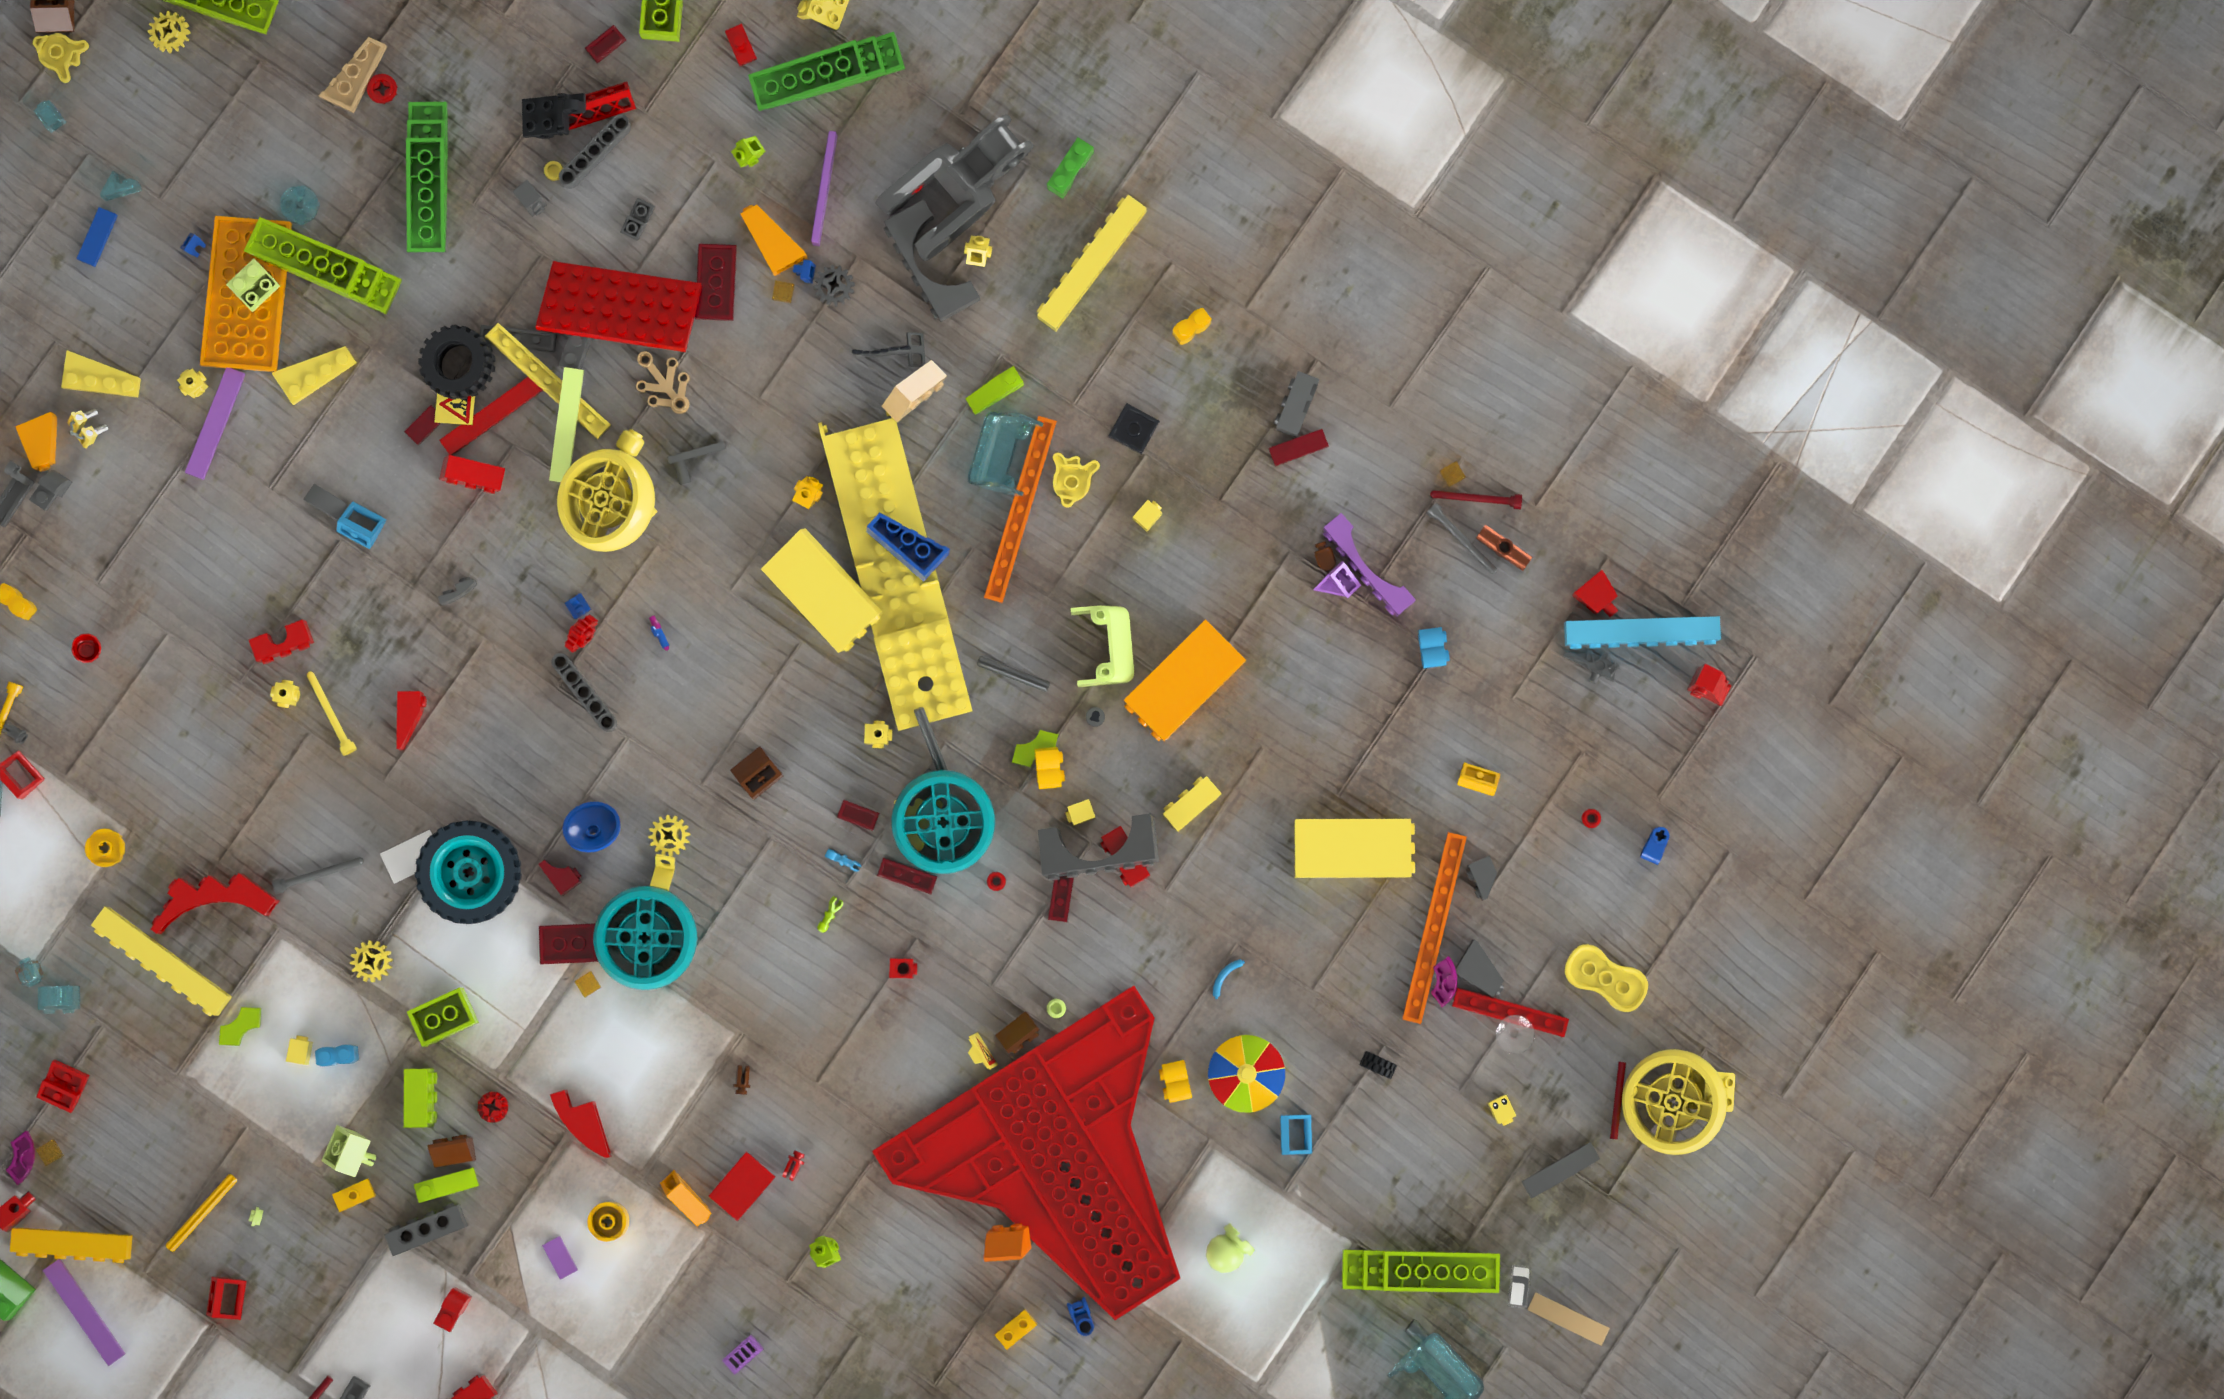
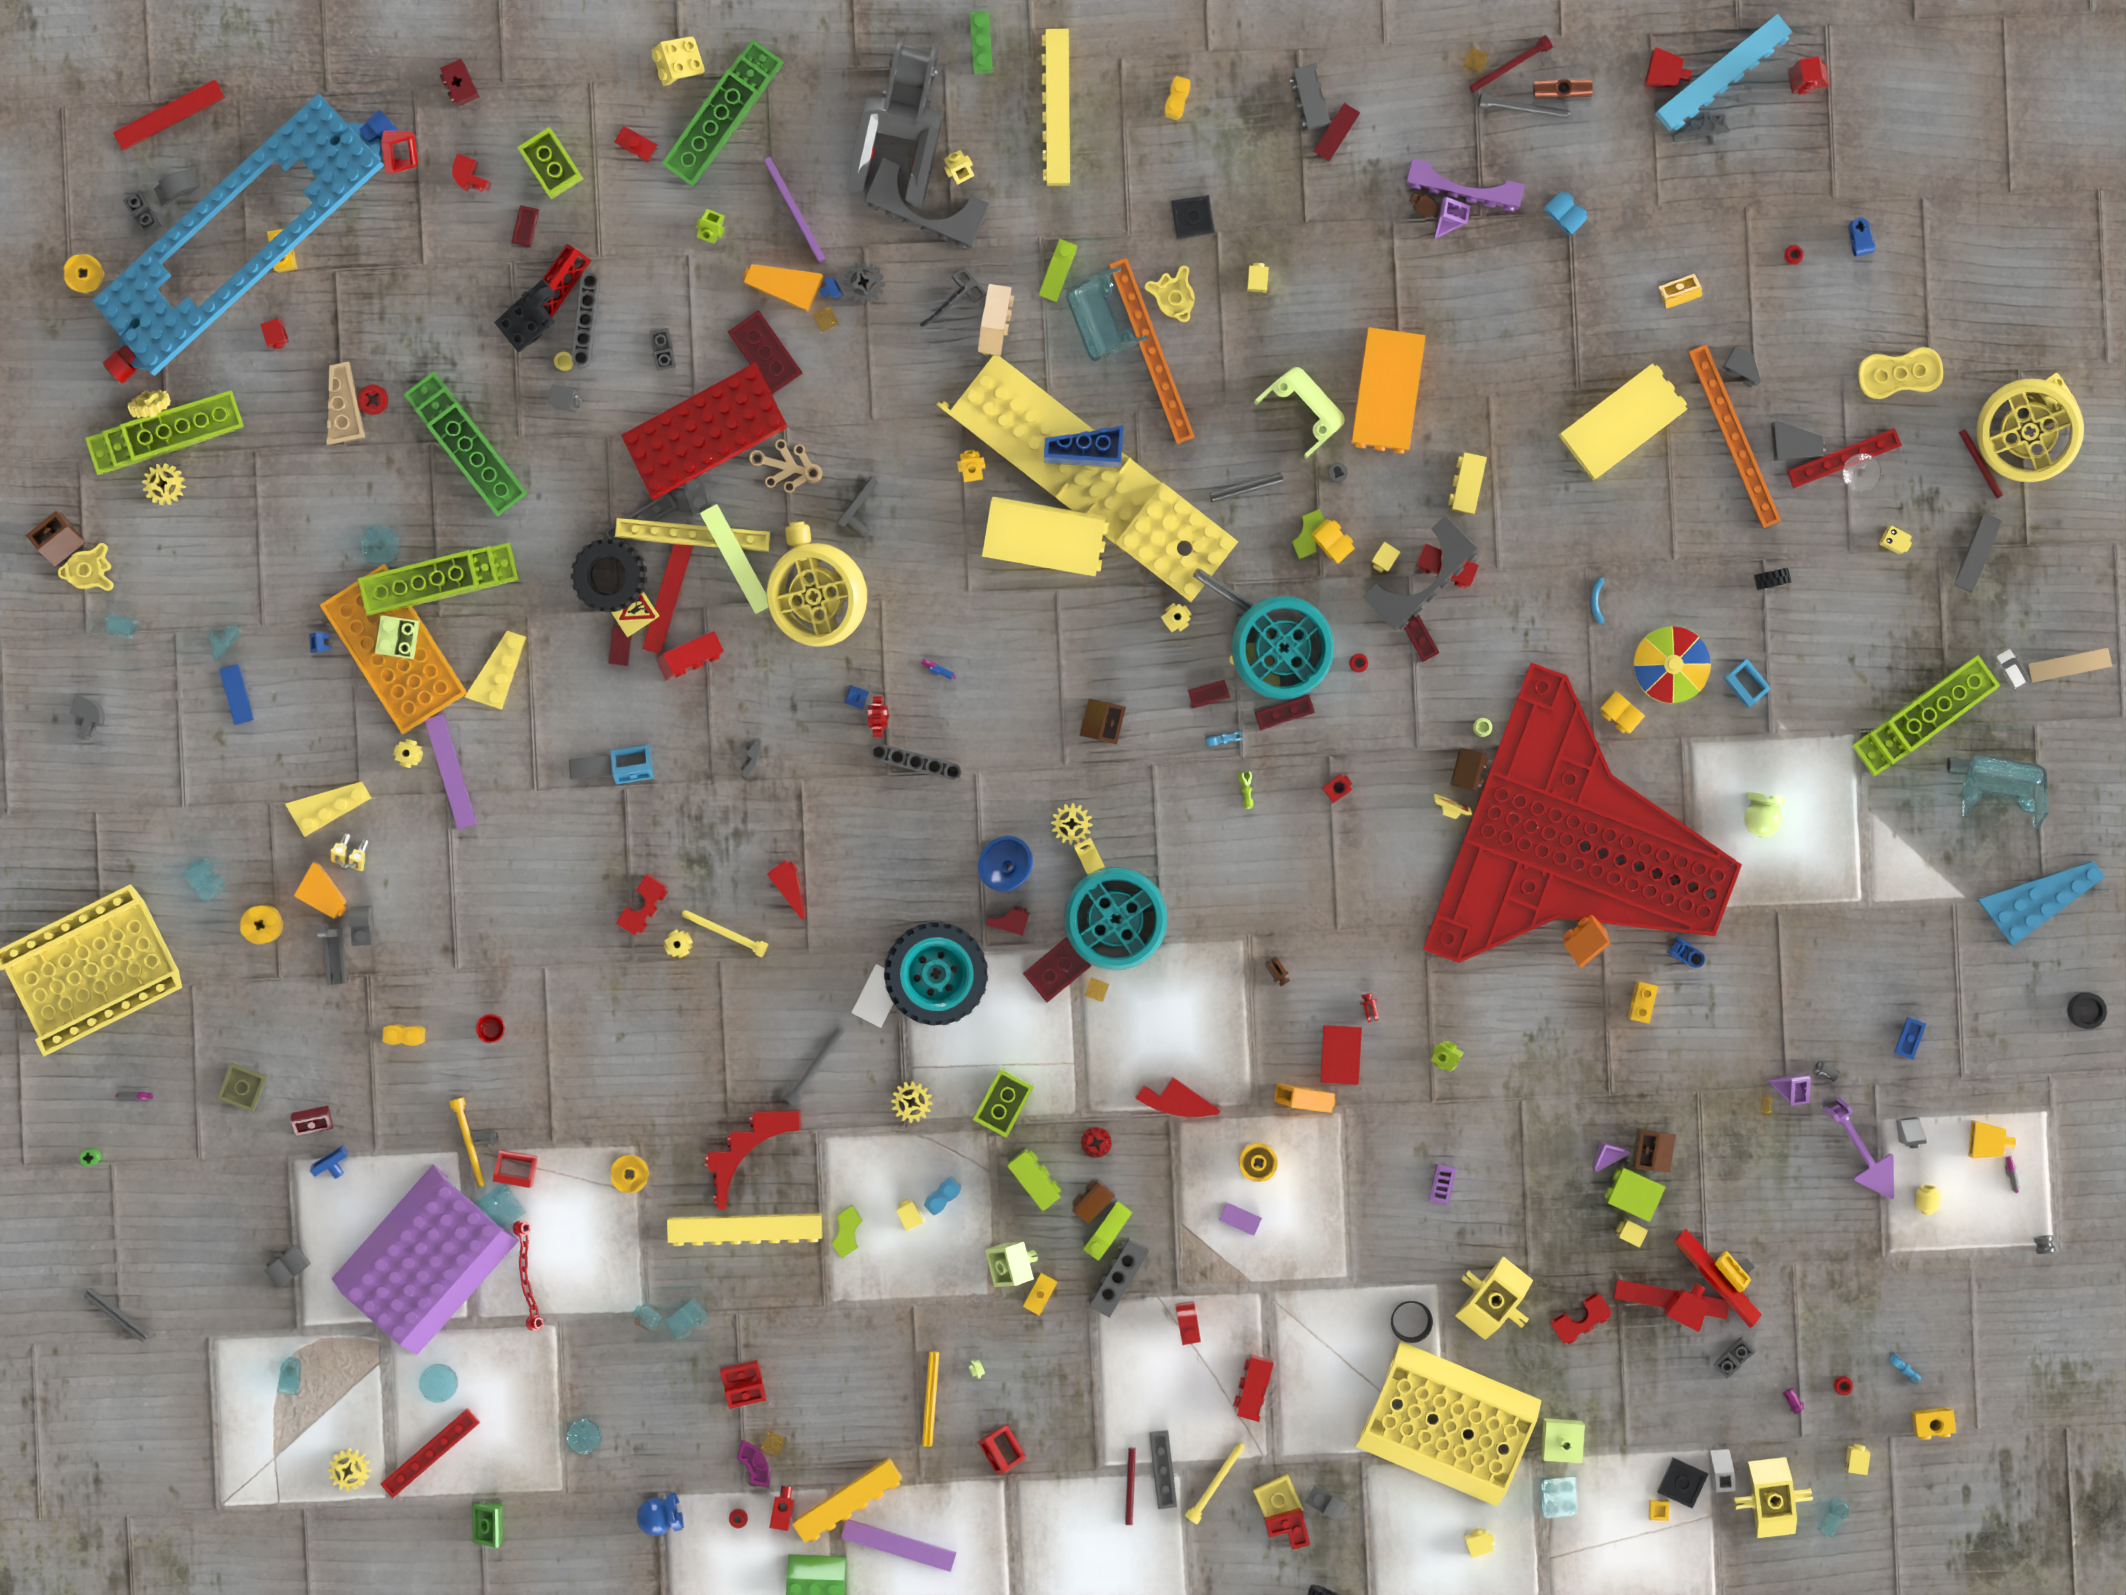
camera: 45 degrees left, 5 degrees up
magenta tile [1431,956,1457,1008] -> none

